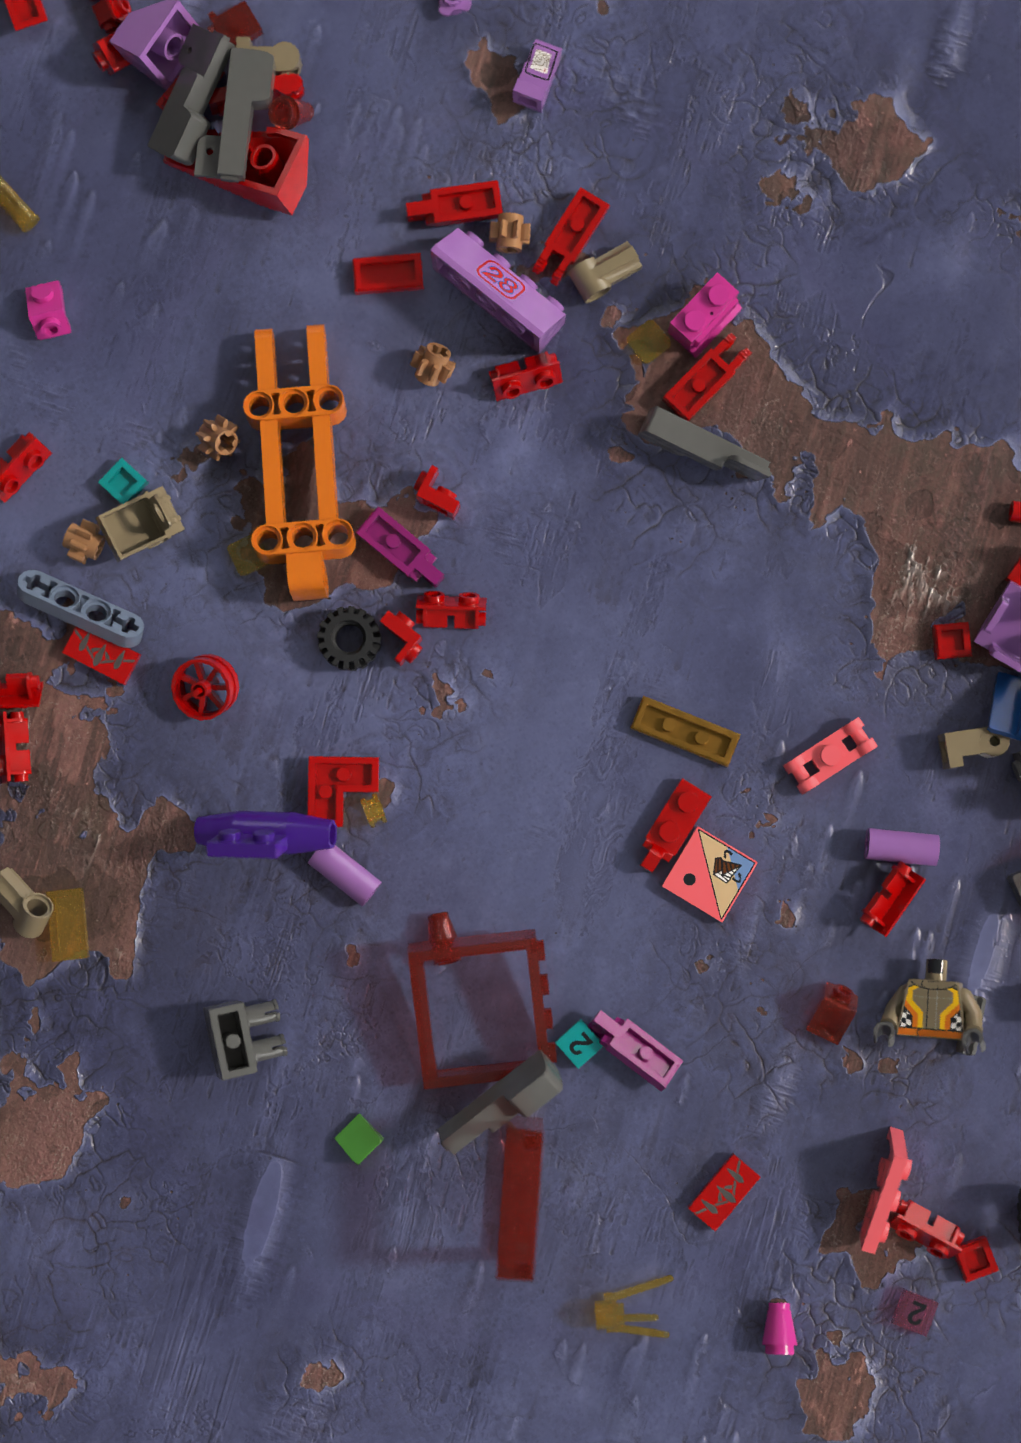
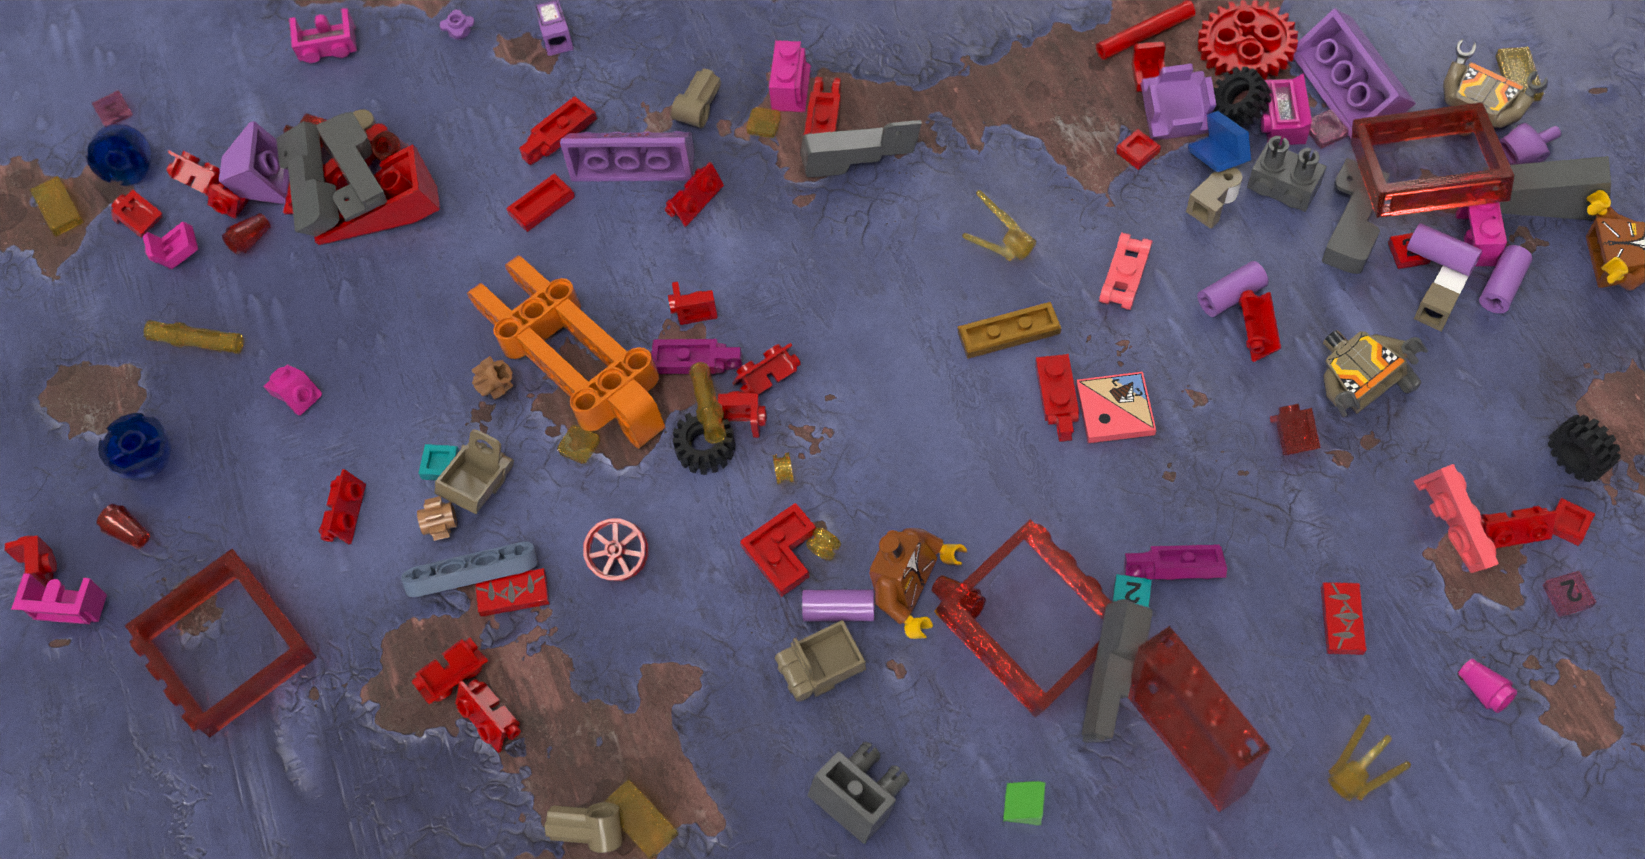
camera: 35 degrees left, 25 degrees down
dark purple plate [194,811,337,859] -> none
medium nougat gear [410,342,456,386] -> none
medium nougat gear [489,212,531,254] -> none
red hinge [532,187,610,287] -> none
none -> dark pink bracket [143,221,198,269]
none -> clear red cone [222,213,271,255]
none -> clear yellow pin [689,362,726,443]
none -> clear yellow bush [772,452,794,485]
none -> dark tan piece [775,620,866,702]
none -> dark orange torso [869,528,967,639]
none -> clear yellow plant [962,190,1036,261]

